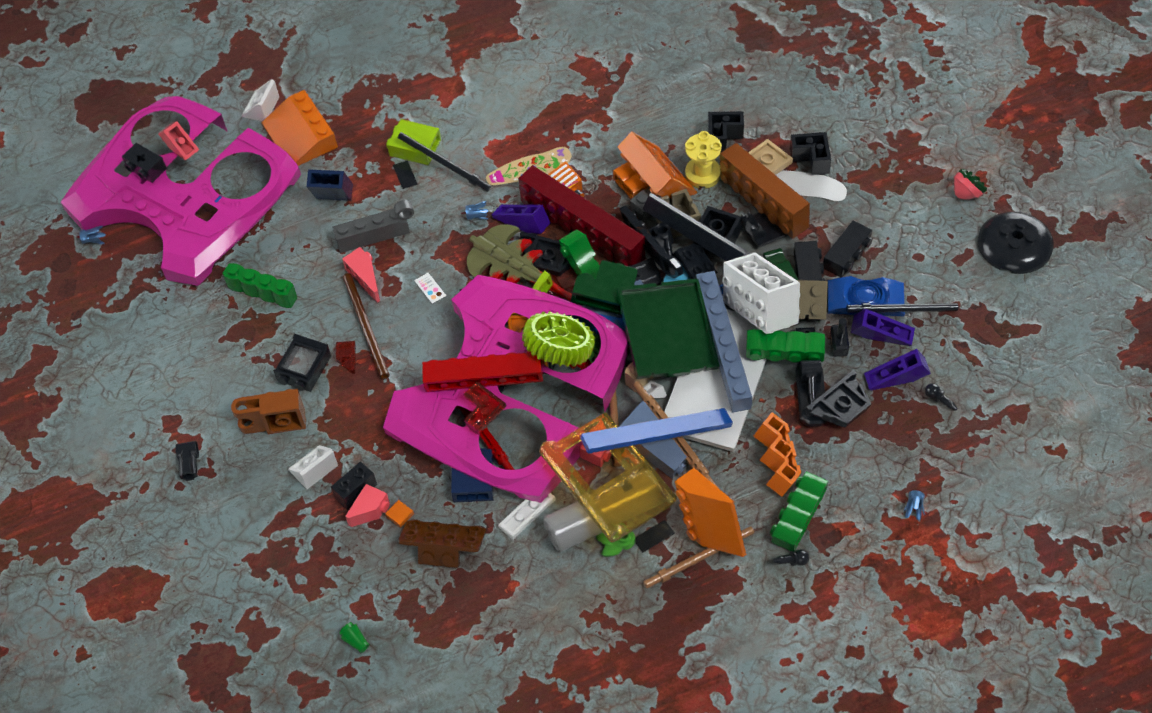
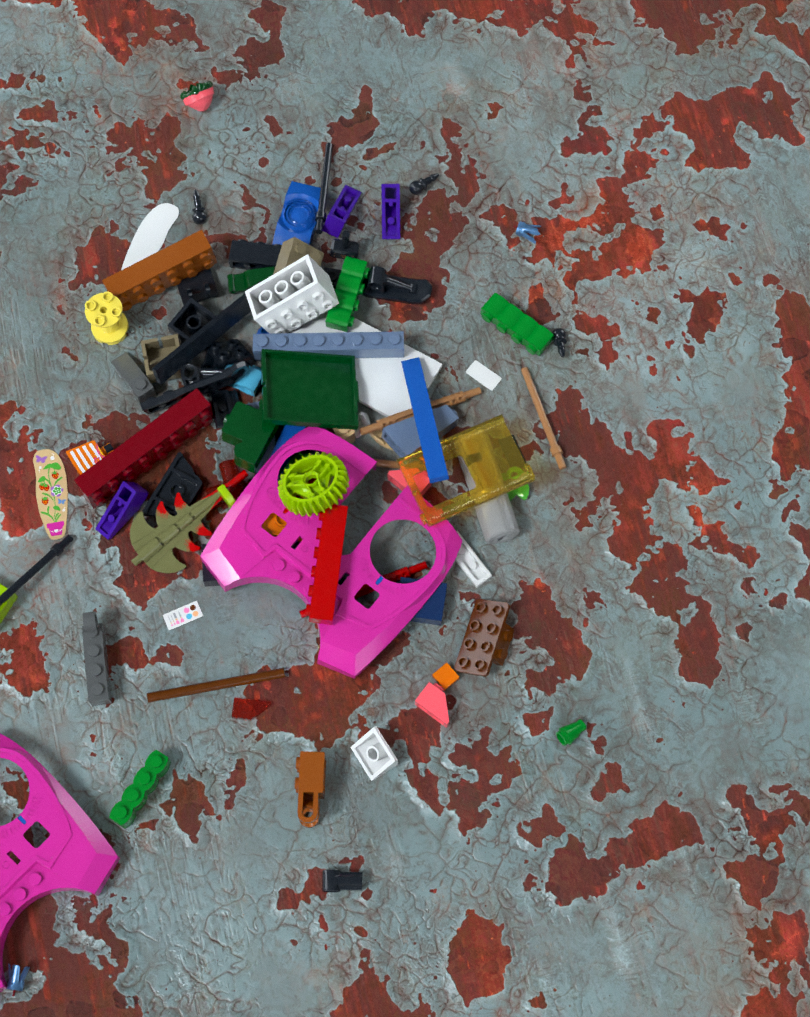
camera: 85 degrees left, 15 degrees up
black window [273,334,331,392] -> none
dark blue brick [306,169,353,201] -> none
black brick [331,461,377,510] -> none
coral slope [342,247,380,303] -> none
black sticker [393,160,417,189] -> none
flat silver piece [461,201,489,220] -> none
clear red brick [463,381,506,435] -> none
green brick [559,229,600,279] -> none
orange brick [613,161,650,199] -> none
orange slope [617,131,697,198] -> none
orange slope [674,468,746,557] -> none
black brick [708,111,744,153] -> none
tan plate [748,139,793,175] -> none
orange brick [754,412,802,497] -> none
black brick [790,132,831,175] -> none
black wing [804,370,872,428] -> none
black brick [823,220,873,278] -> none
black brick [978,212,1054,274] -> none
none -> black bar [192,189,207,225]
none -> white sticker [466,360,502,391]

